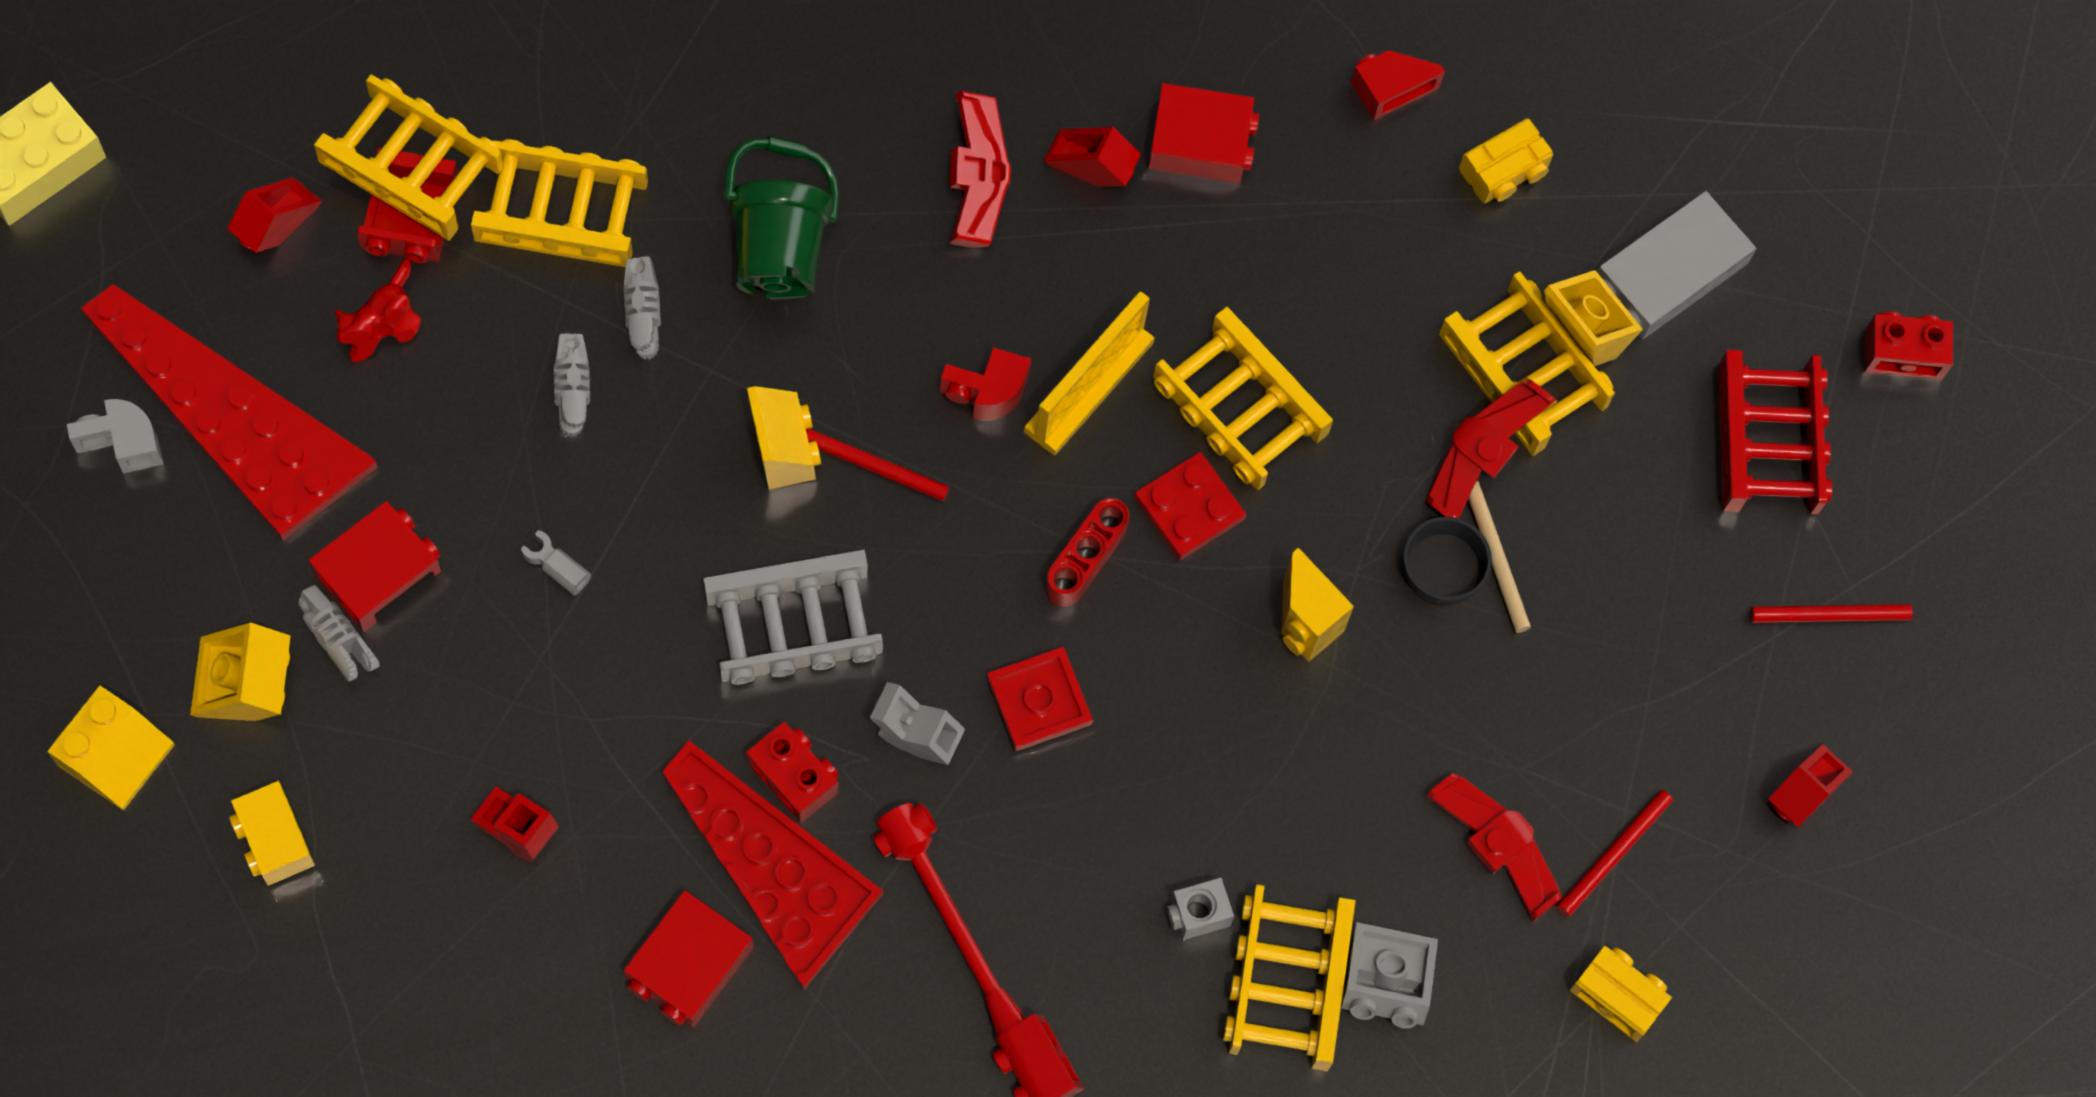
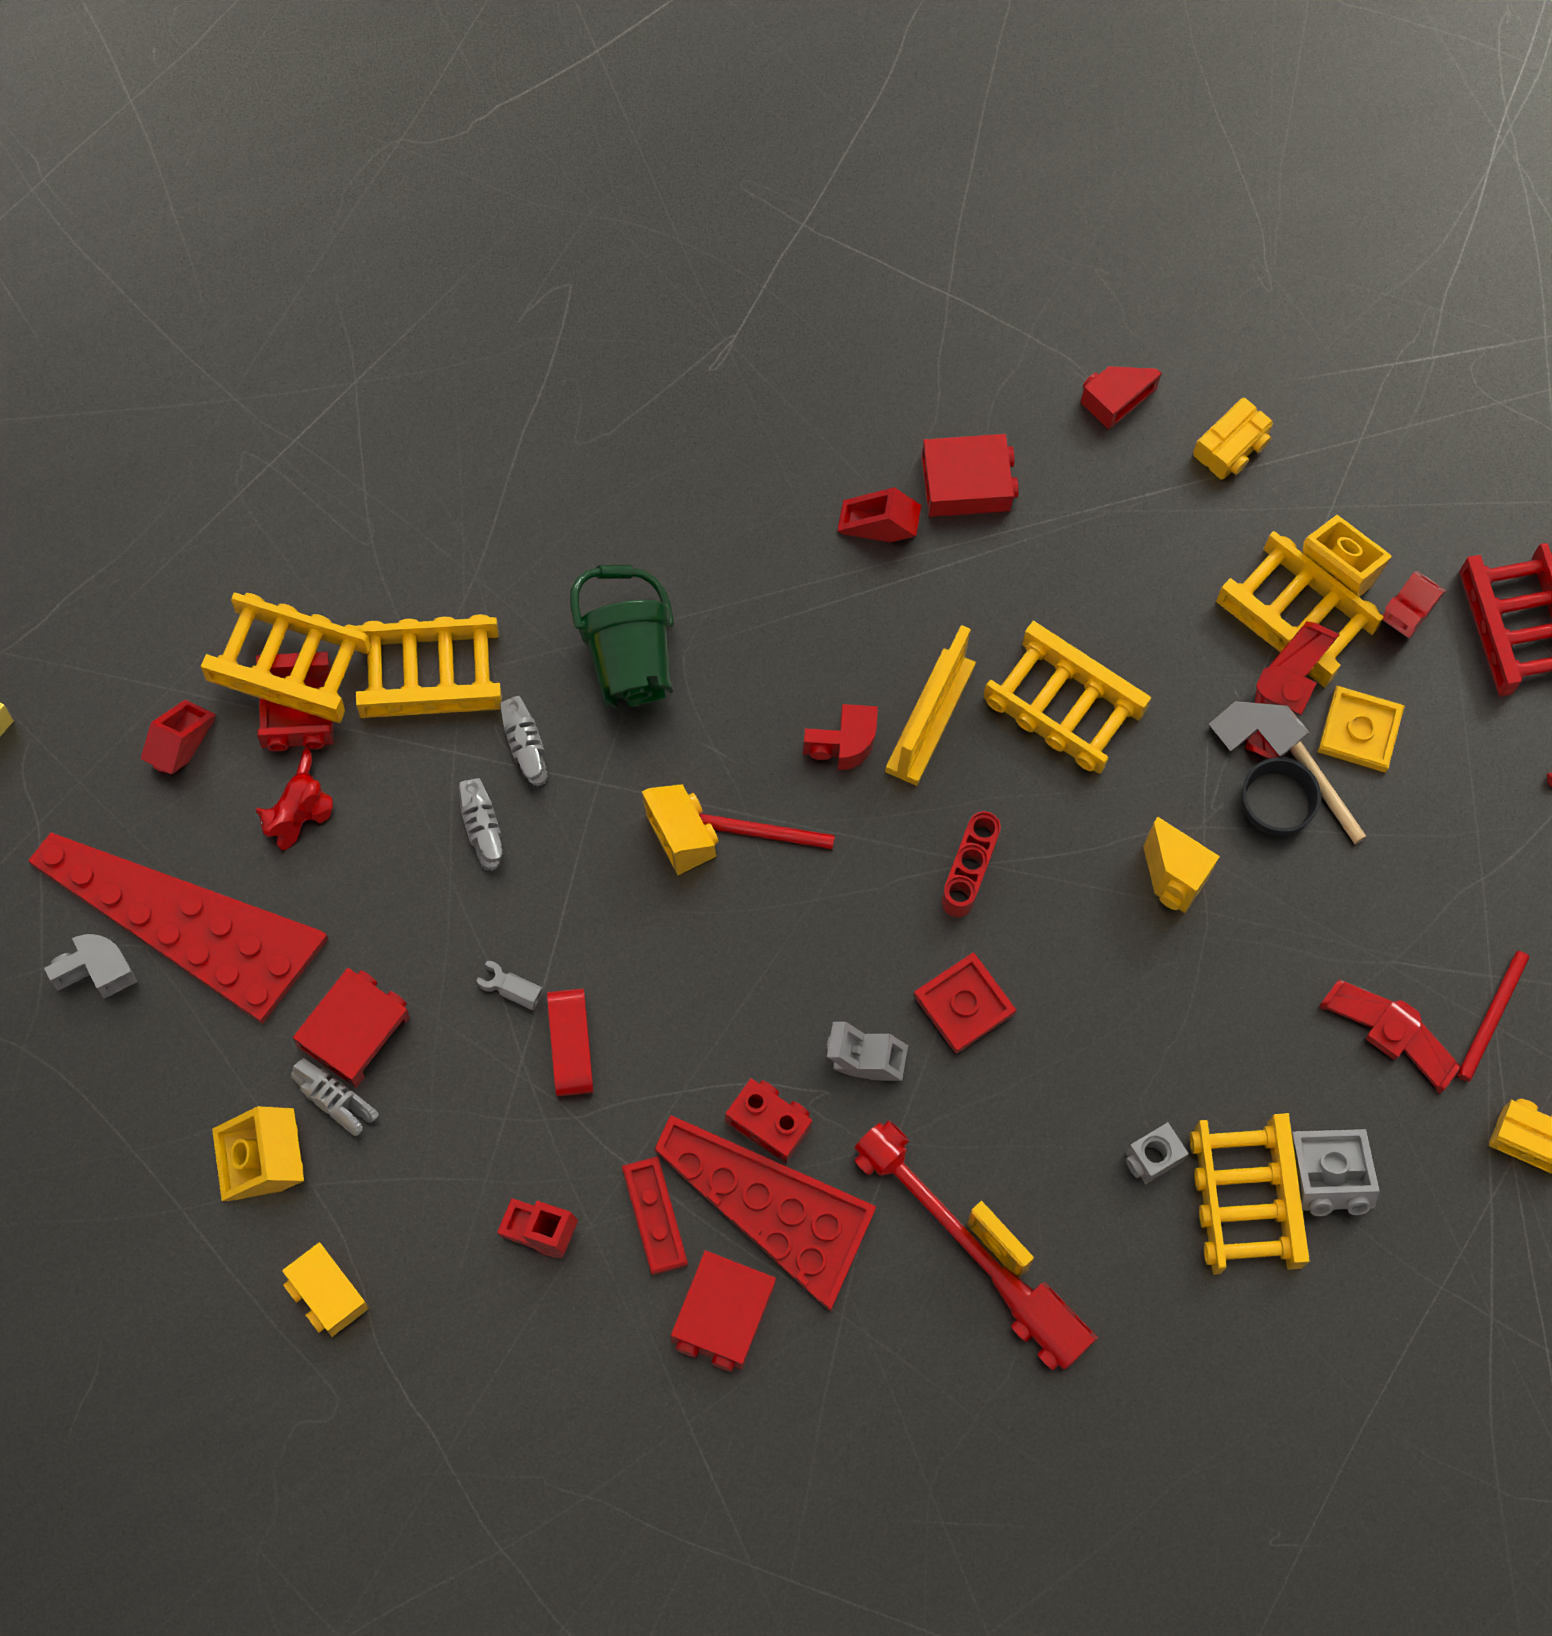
camera: 10 degrees left, 0 degrees up
yellow slope [47,686,175,810] -> none
light grey fence [704,549,883,685] -> none
plate [949,90,1011,248] -> none
red plate [1134,452,1247,561] -> none
light grey brick [1597,191,1757,340] -> none
none -> red beam [547,988,594,1096]
none -> red tile [622,1156,688,1276]
none -> yellow tile [967,1201,1034,1278]
none -> light grey tile [1209,701,1310,756]
none -> yellow tile [1317,685,1405,773]
none -> red brick [1382,571,1446,638]

